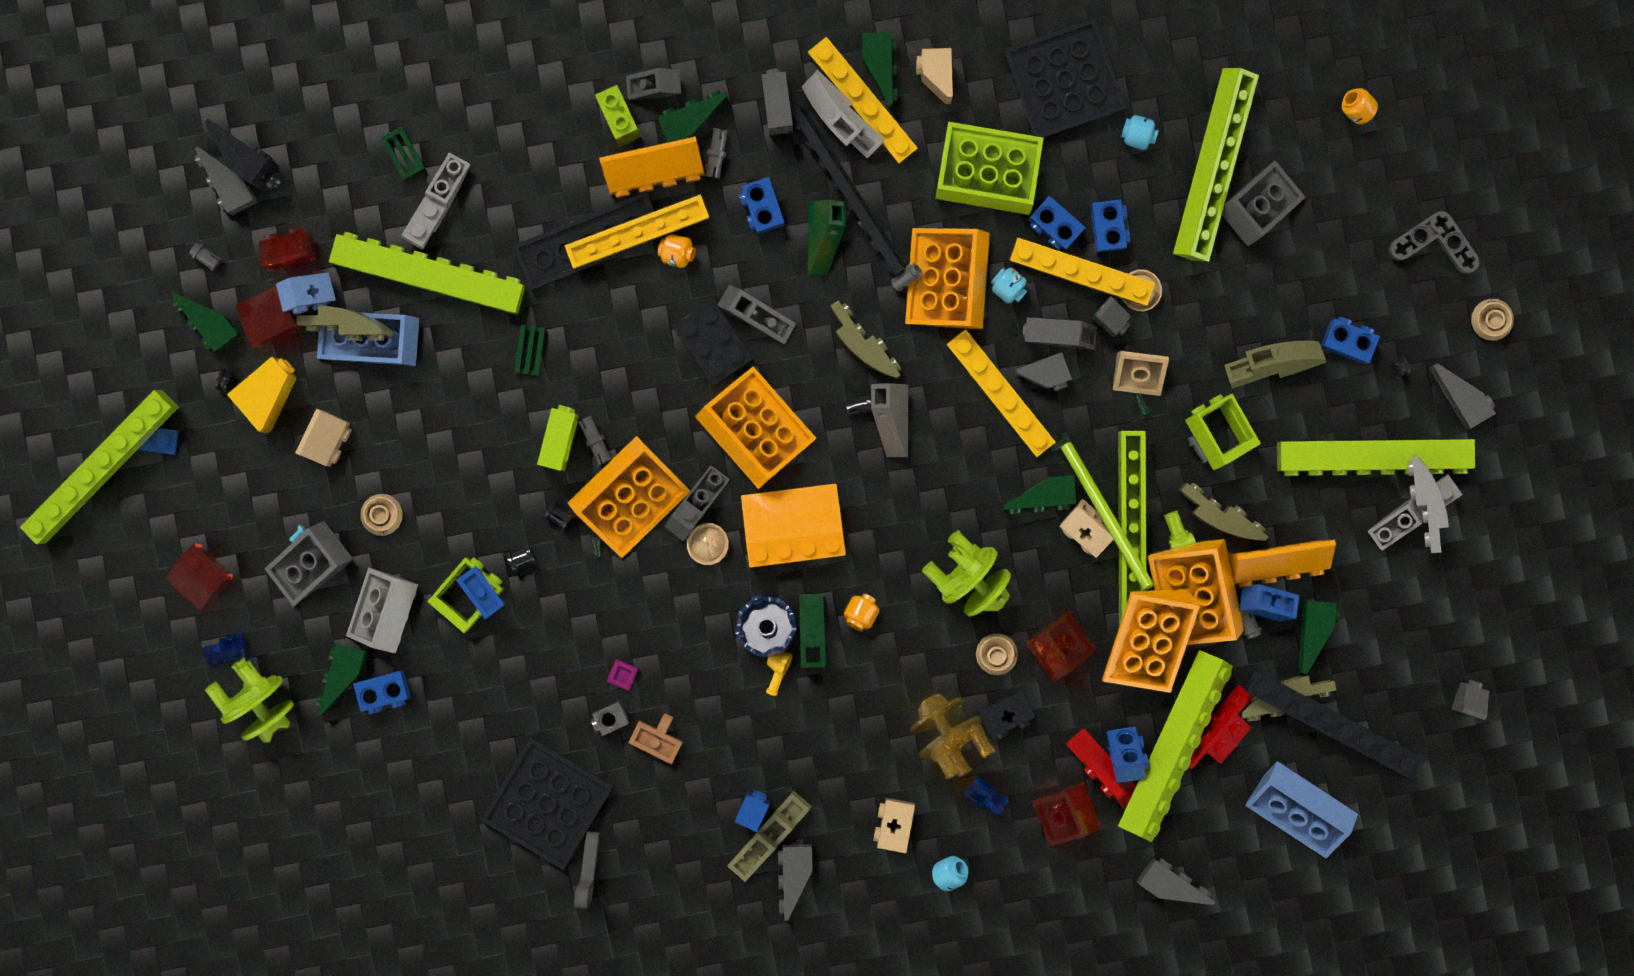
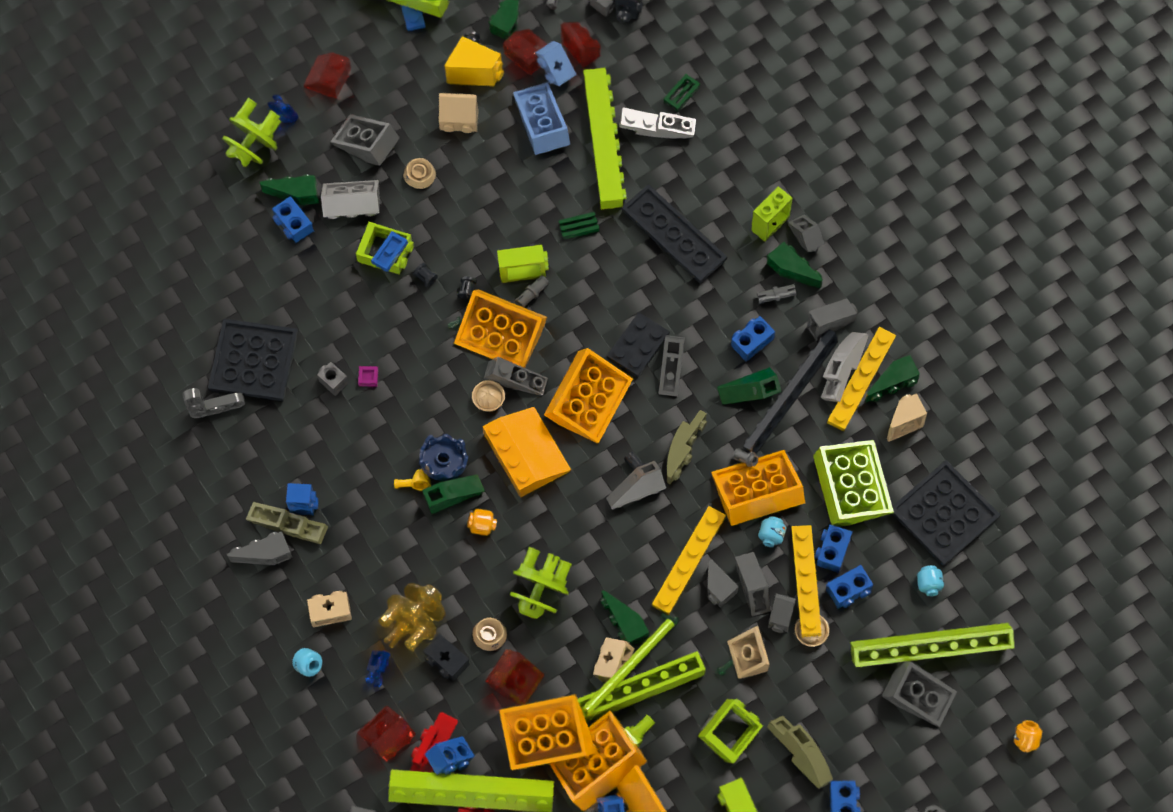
camera: 70 degrees right, 20 degrees down
olive slope [296,306,394,341] -> none
yellow plate [565,194,709,269] -> none
light orange slope [600,137,705,198] -> none
medium nougat plate [628,713,683,764] -> none
light orange head [658,234,695,268] -> none
olive slope [1178,483,1268,540] -> none

